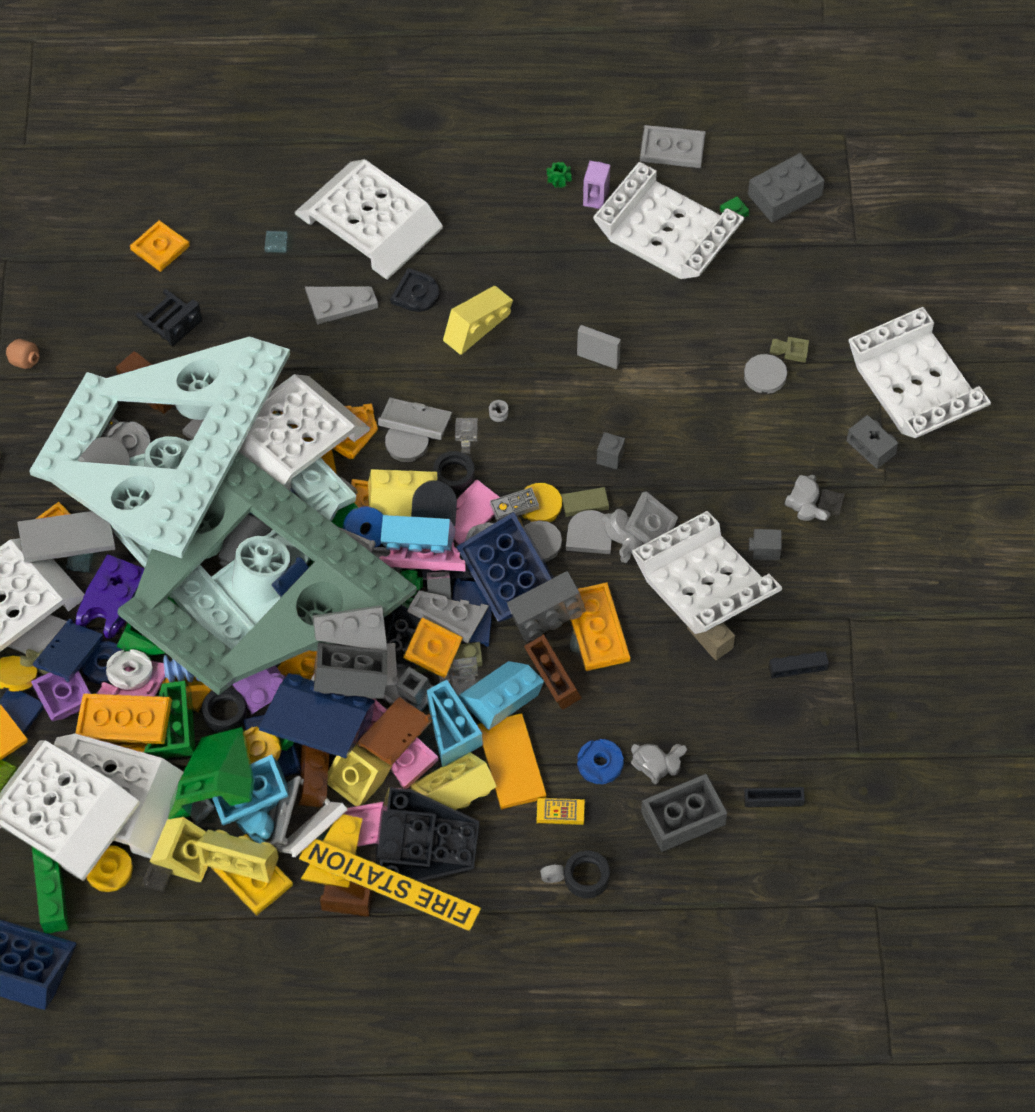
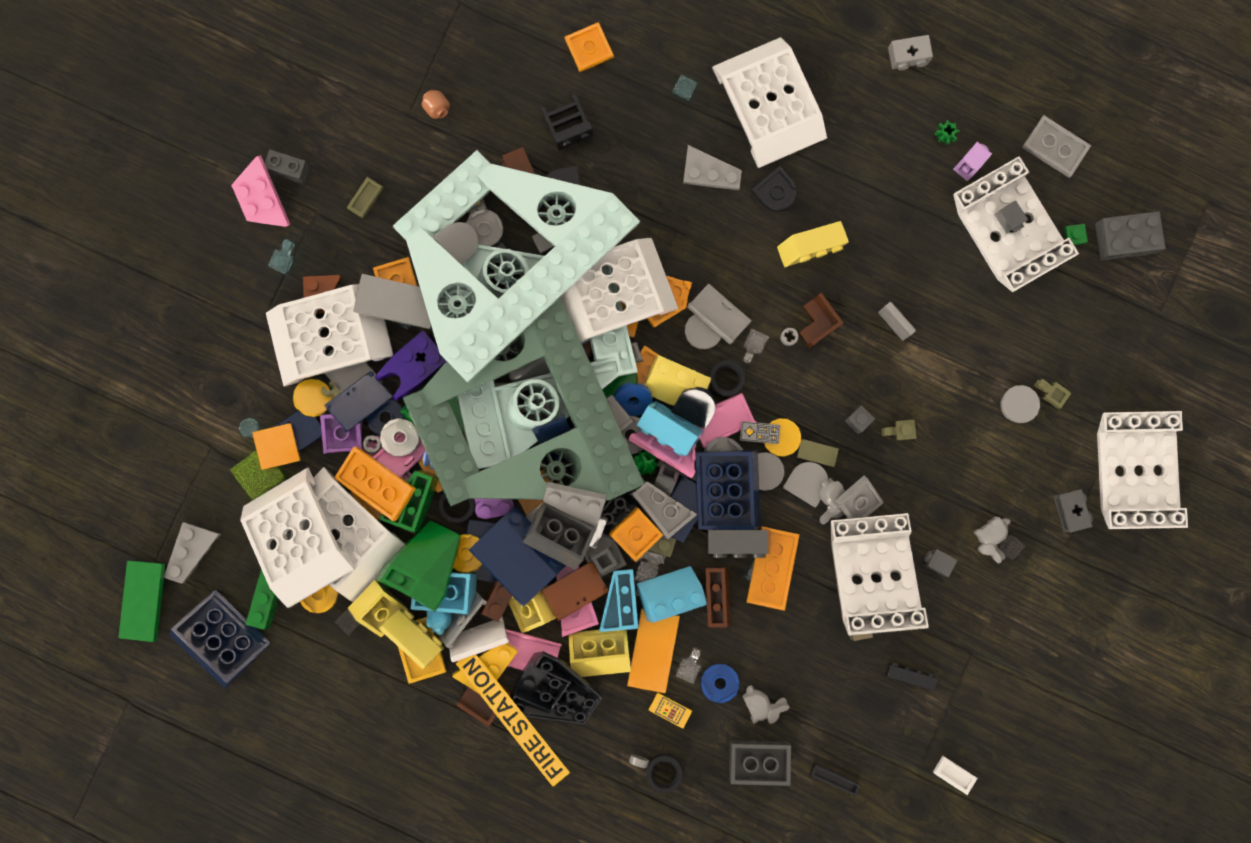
camera: 25 degrees right, 25 degrees up
none -> light grey bush [363,436,381,454]
none -> clear plate [675,647,701,684]
none -> reddish brown panel [799,293,844,348]
none -> olive plate [881,420,917,441]
none -> light grey brick [888,35,933,70]
none -> white tile [933,756,978,795]
none -> dark grey brick [994,200,1028,234]

